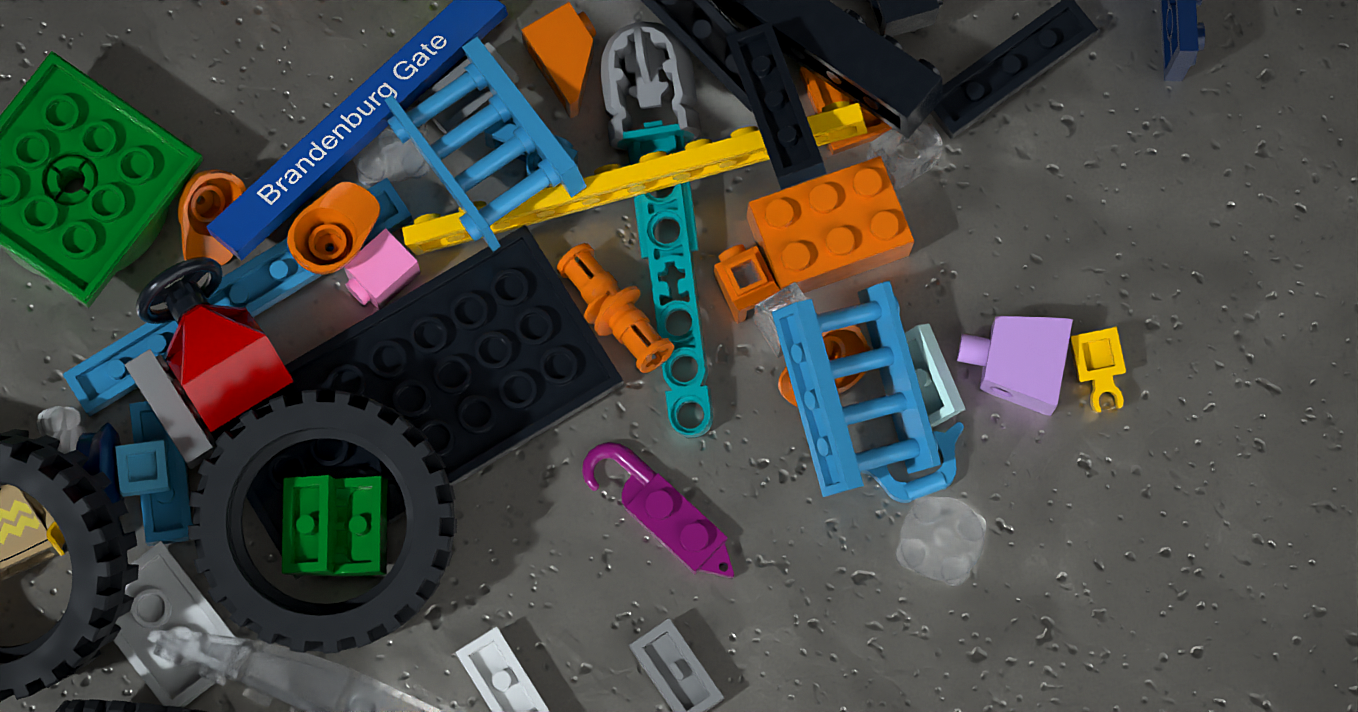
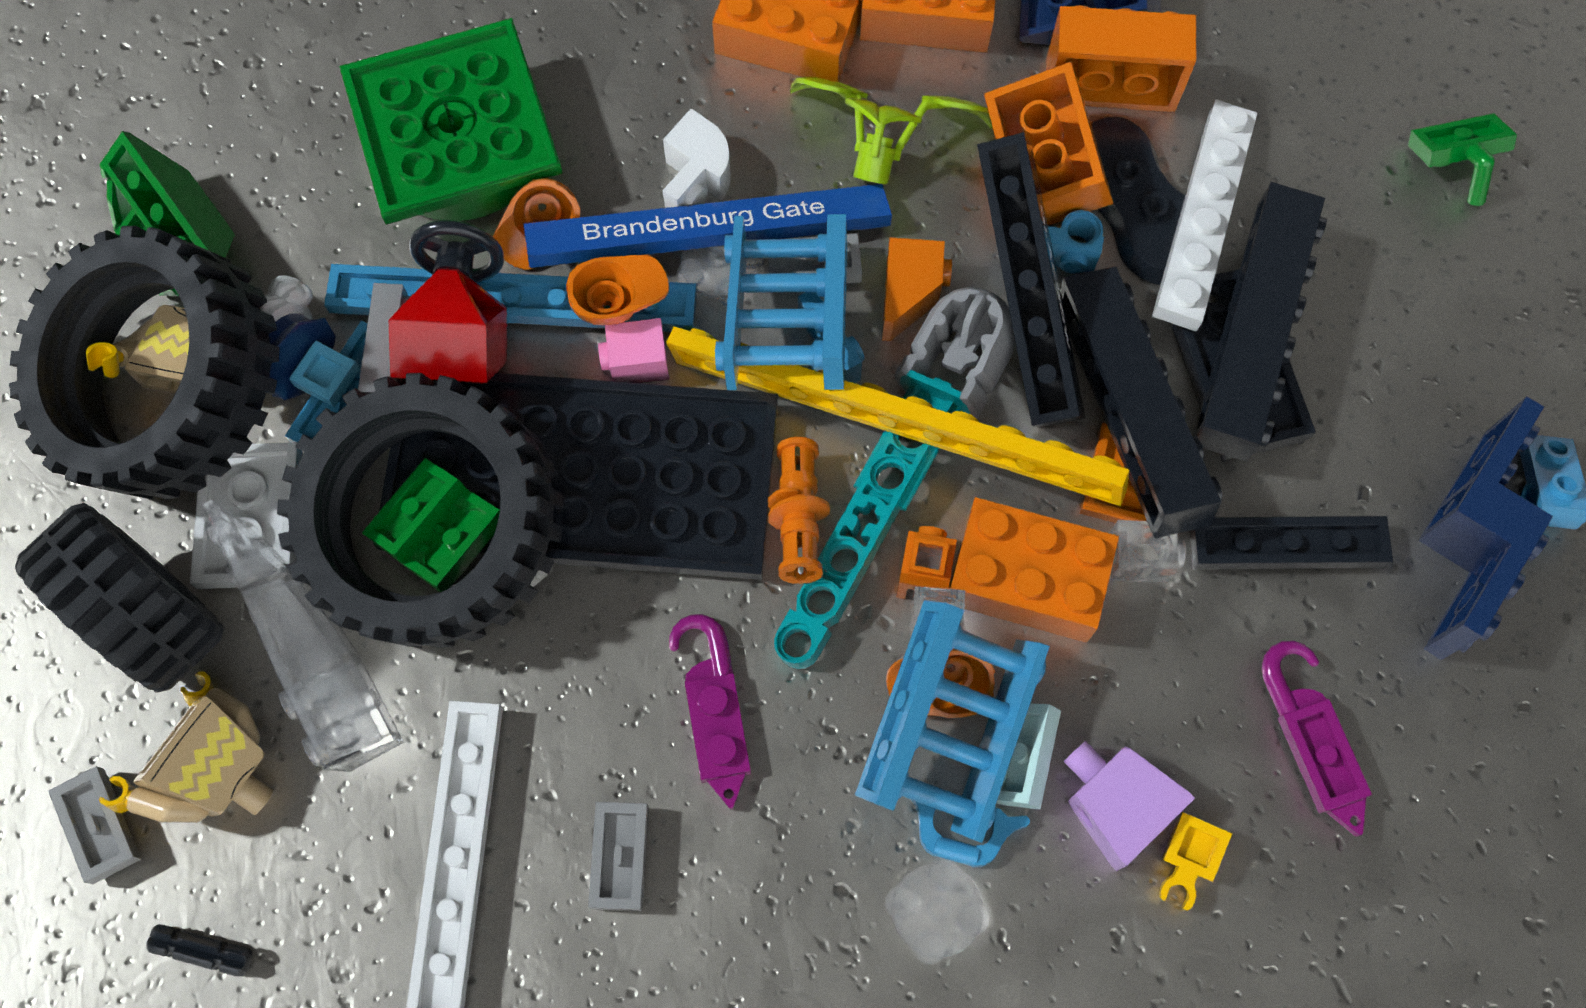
camera: 40 degrees right, 5 degrees down
black plate [726,22,827,190] -> none
none -> white brick [663,109,731,208]
none -> magenta plate [1261,641,1372,837]

